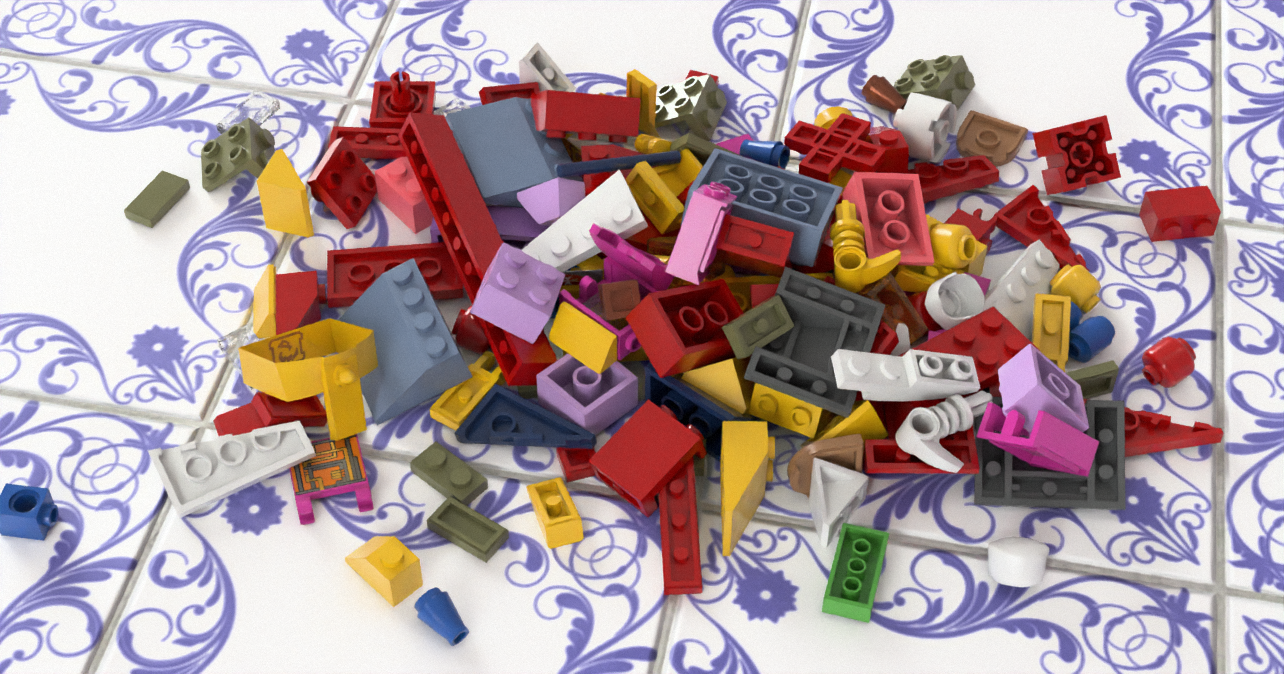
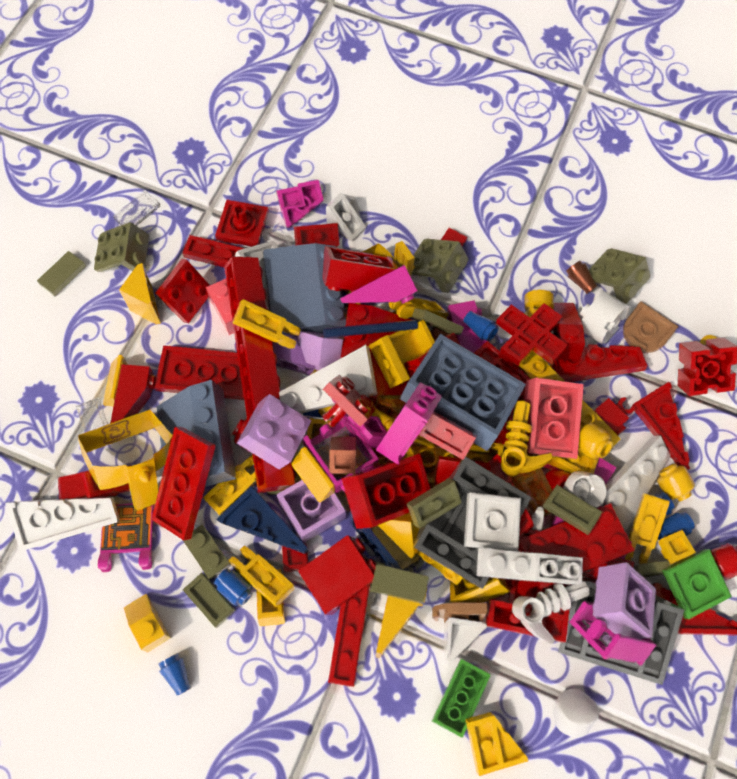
camera: 10 degrees right, 20 degrees up
none -> red plate [151,427,216,541]
none -> blue brick [214,568,253,606]
none -> yellow hinge [228,546,295,607]
none -> yellow hinge [232,300,301,349]
none -> dark pink slope [276,179,324,228]
none -> red plate [322,374,376,427]
none -> dark pink slope [340,265,417,304]
none -> olive tile [370,564,429,604]
none -> white tile [464,492,521,552]
none -> yellow wing [465,712,529,776]
none -> olive tile [543,485,602,535]
none -> yellow tile [658,530,696,565]
none -> bright green tile [662,549,732,619]

